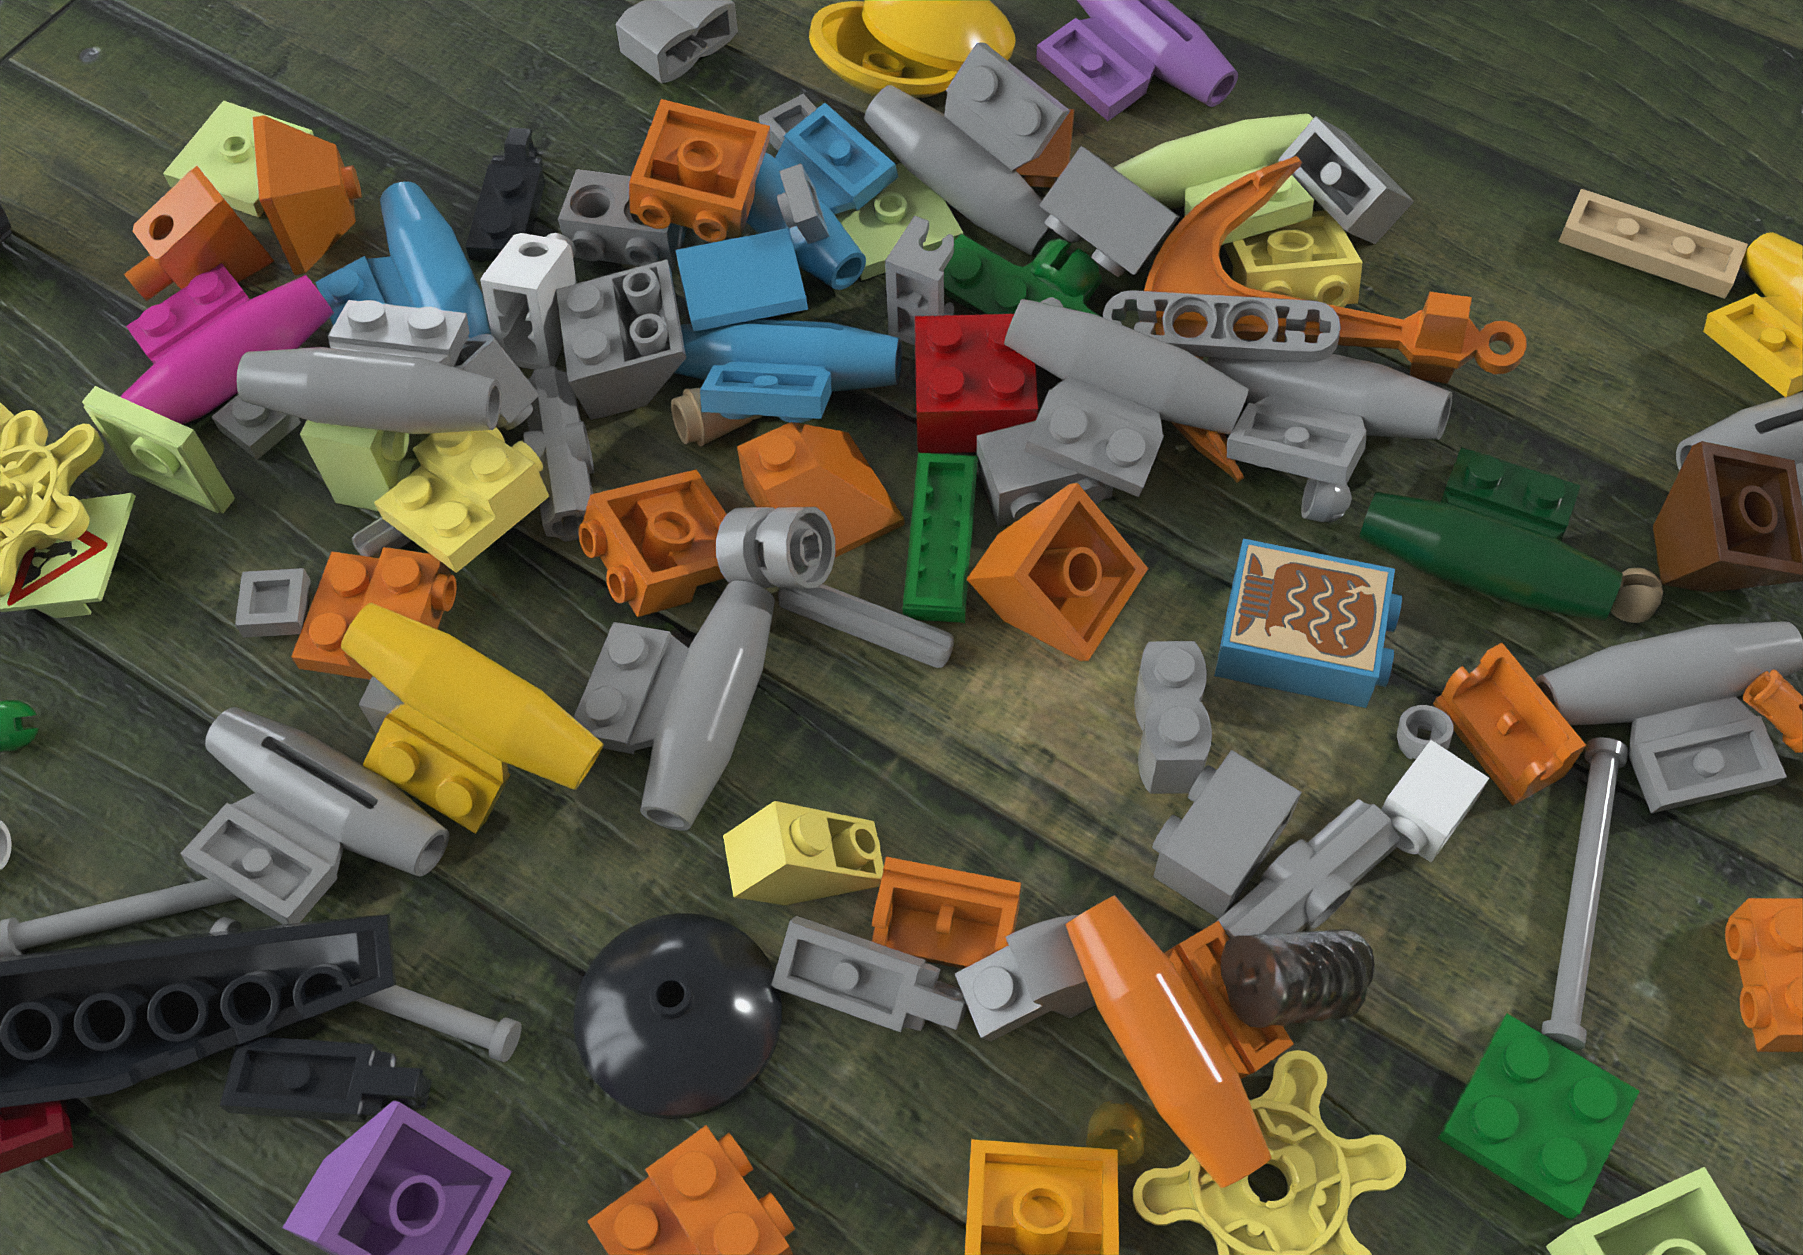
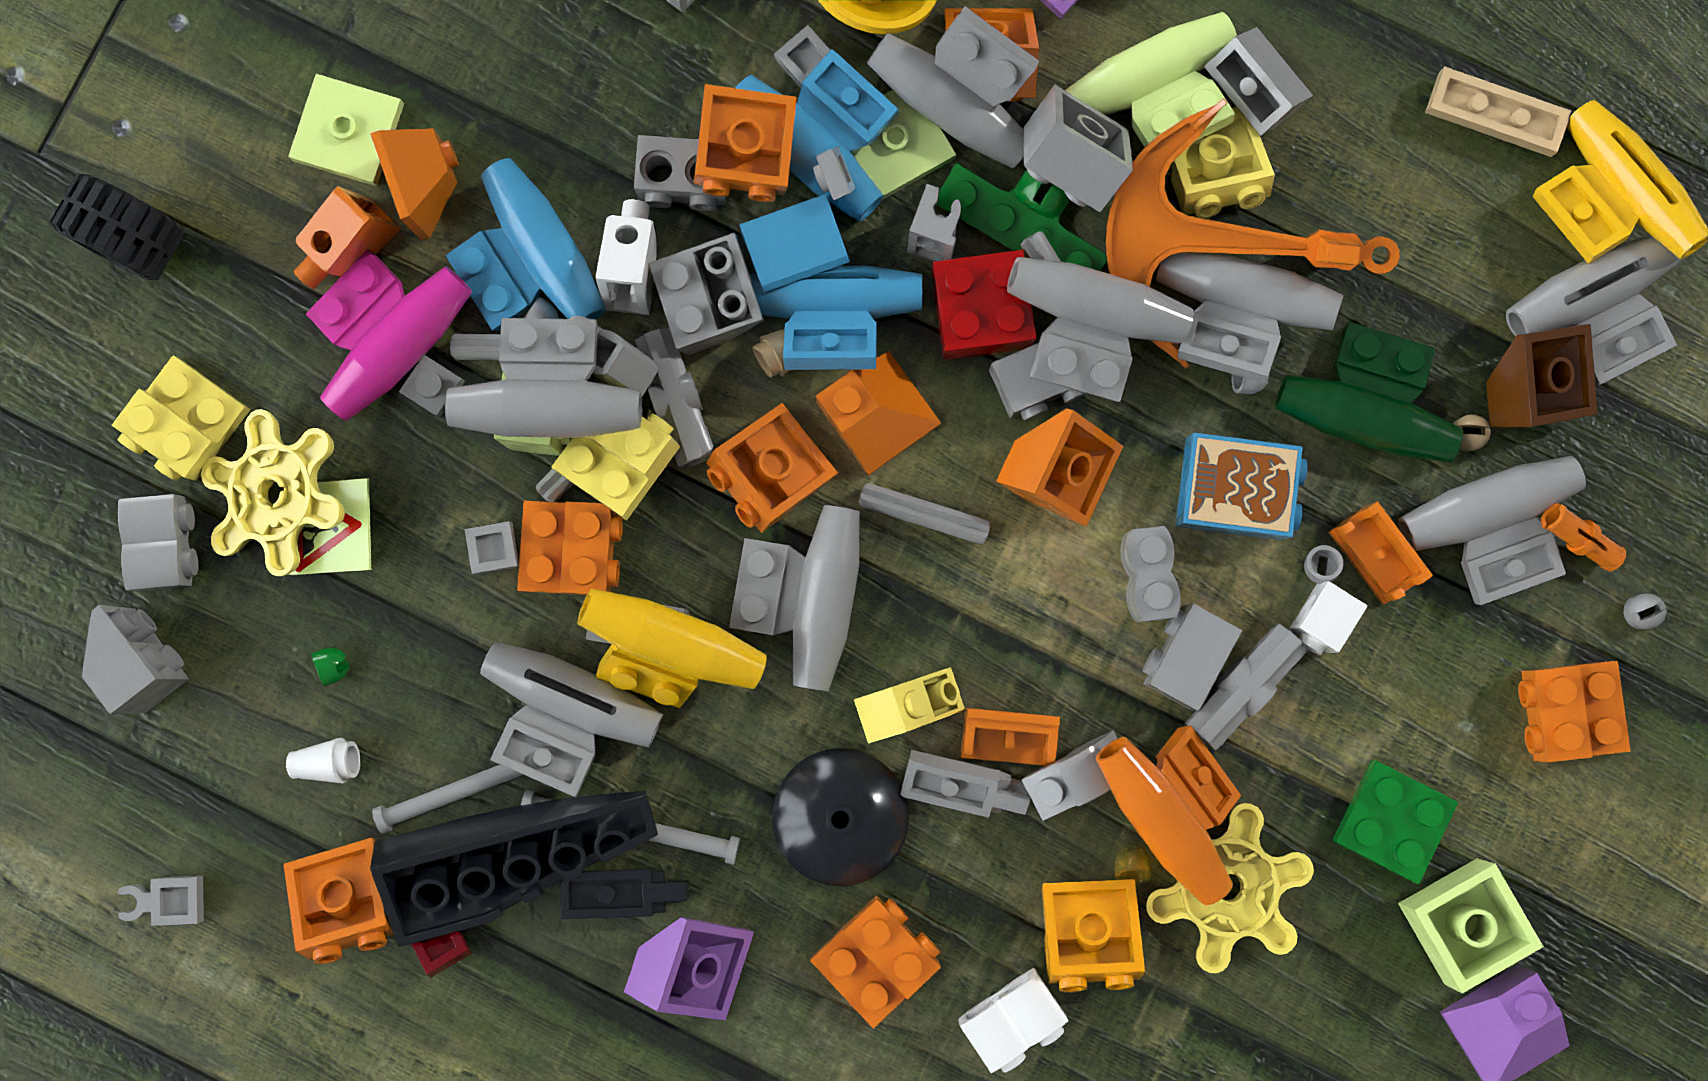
camera: 10 degrees left, 25 degrees up
yellowish green plate [82,386,235,514] -> none
black hinge [466,128,545,261] -> none
light grey wheel [716,507,835,589] -> none
green plate [902,453,978,623] -> none
light grey beam [1103,290,1341,362] -> none
clear smoke piece [1221,929,1375,1028] -> none
light grey bar [1541,738,1628,1051] -> none

